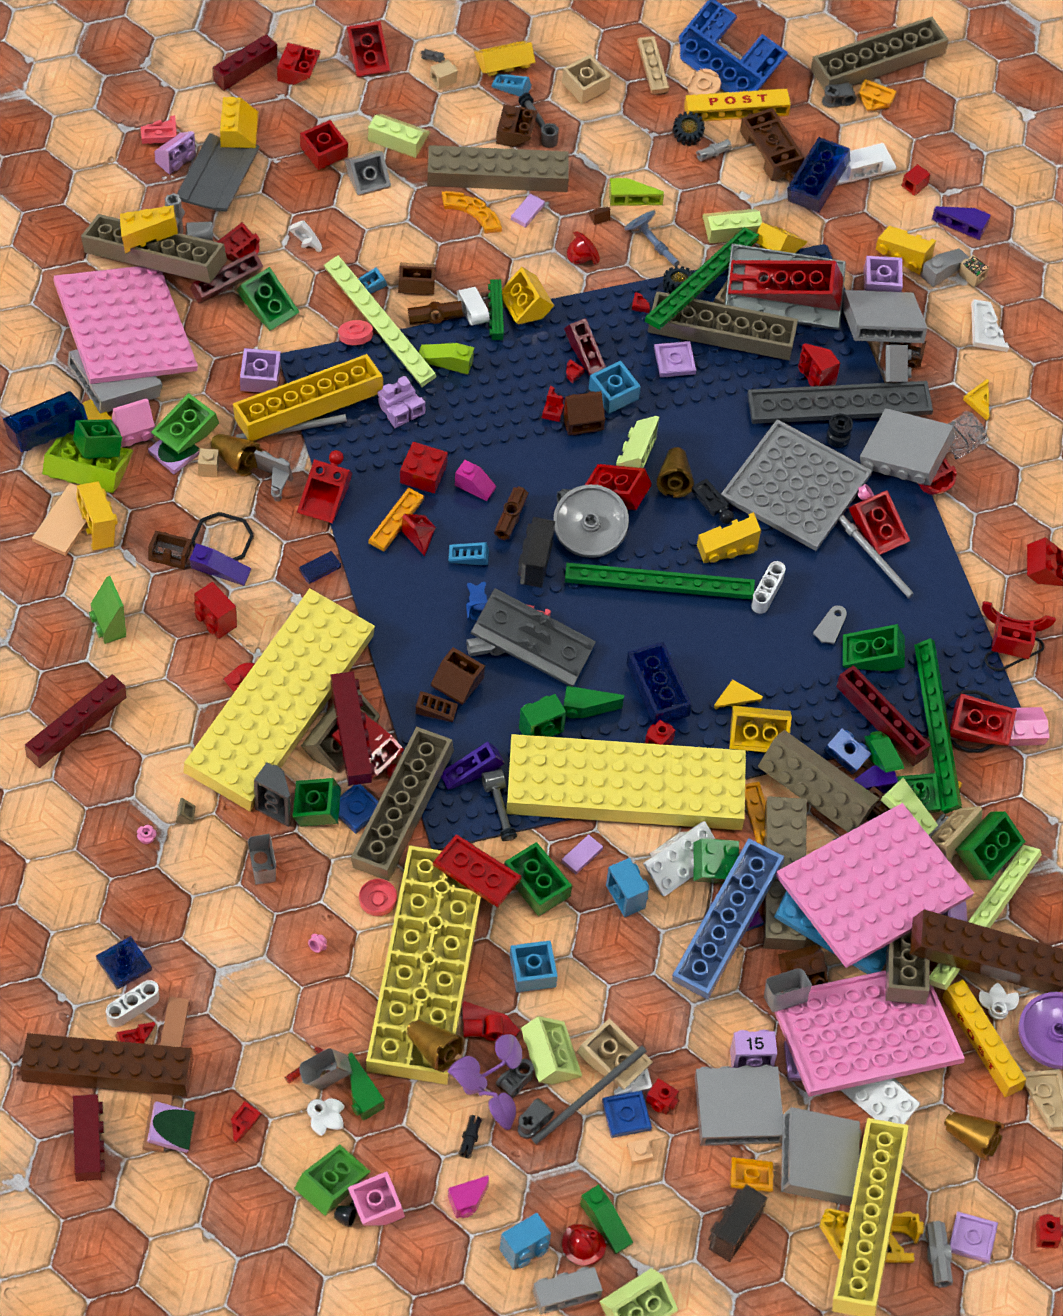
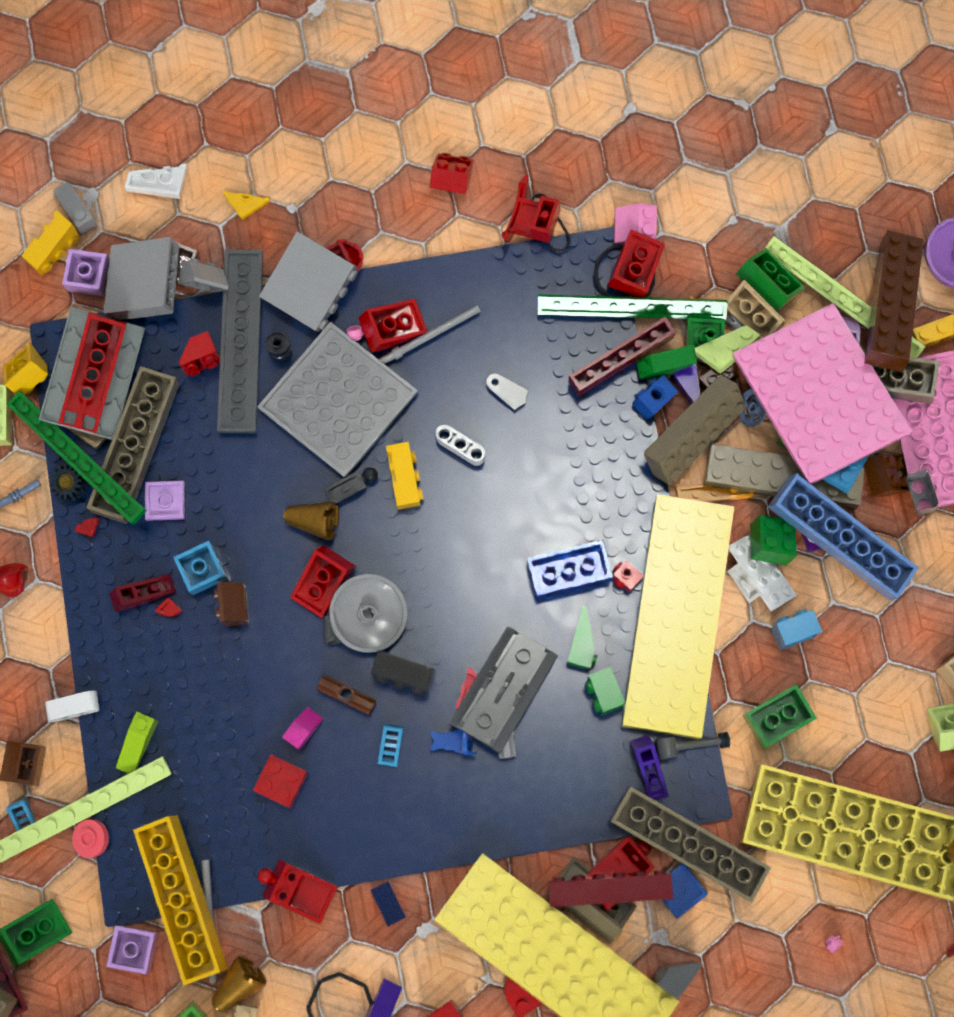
camera: 75 degrees left, 20 degrees up
light grey piece [248,834,276,885] -> none
light grey plate [254,450,293,502] -> none
green brick [293,778,341,827] -> none
coral piece [359,879,397,916] -> none
light orange tile [368,487,424,552] -> none
lavender hips [377,376,425,428] -> none
red slope [402,514,436,556] -> none
reddish brown piece [408,301,463,324] -> none
reddish brown slope [415,691,458,722] -> none
reddish brown slope [431,647,485,705] -> none
red tile [433,834,522,908] -> none
red panel [462,1001,520,1041] -> none
green piece [488,279,504,340] -> none
yellow slope [502,267,554,324] -> none
dark azure brick [509,940,558,993] -> none
red slope [542,386,564,422] -> none
lavender tile [561,835,603,874] -> none
green plate [565,563,755,599] -> none
yellowish green slope [616,416,659,468] -> none
yellow tile [714,679,763,709] -> none
yellow slope [729,706,792,752] -> none
green slope [843,624,905,671] -> none
dark purple slope [932,206,991,240] -> none
clear slope [948,411,987,460] -> none
tan brick [959,255,989,288] -> none
white plate [979,983,1019,1020] -> none

